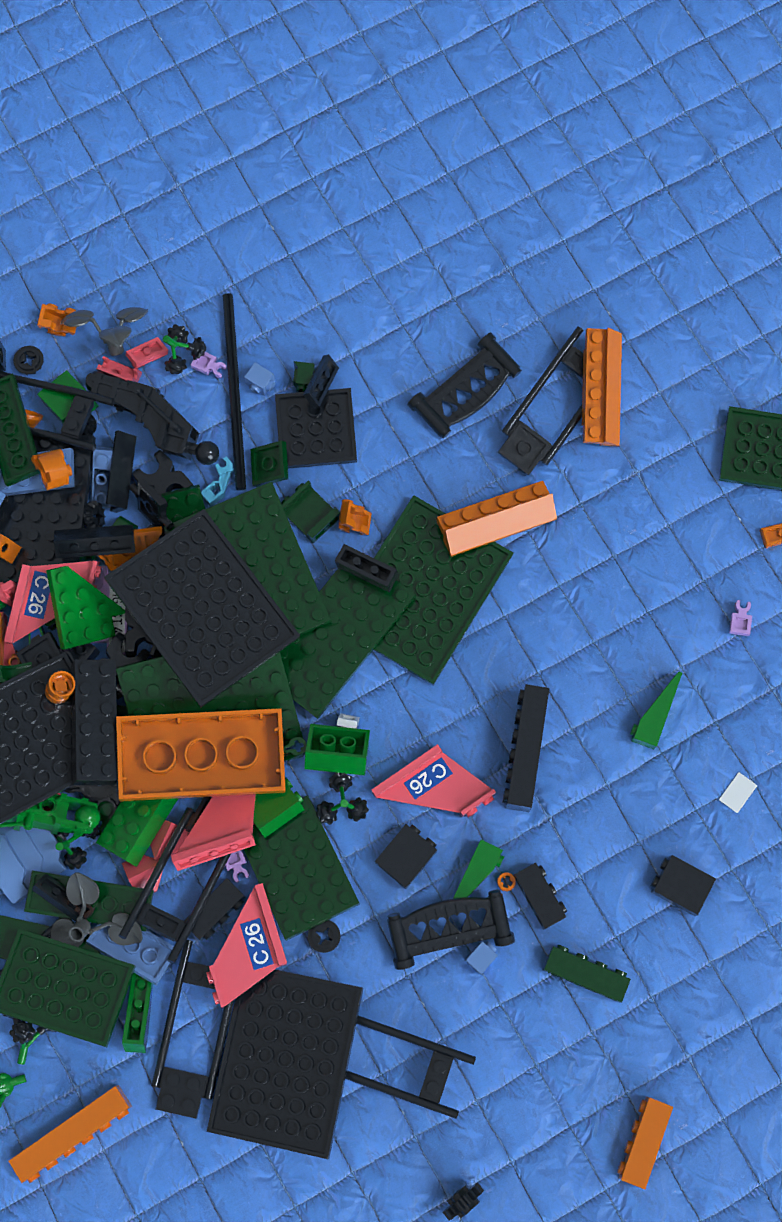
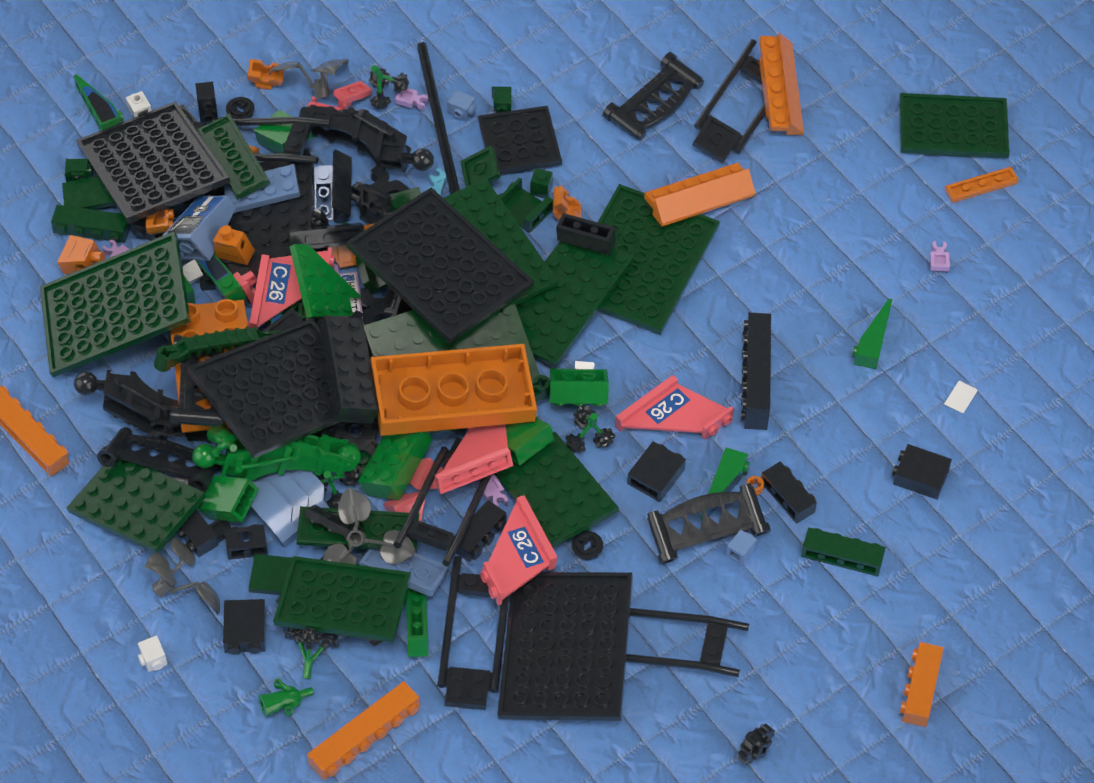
camera: 10 degrees left, 20 degrees down
orange cylinder [31,449,72,490] -> none
orange wheel [45,671,75,704] -> none
black plate [303,354,339,408] -> none
none -> dark green brick [530,168,553,199]

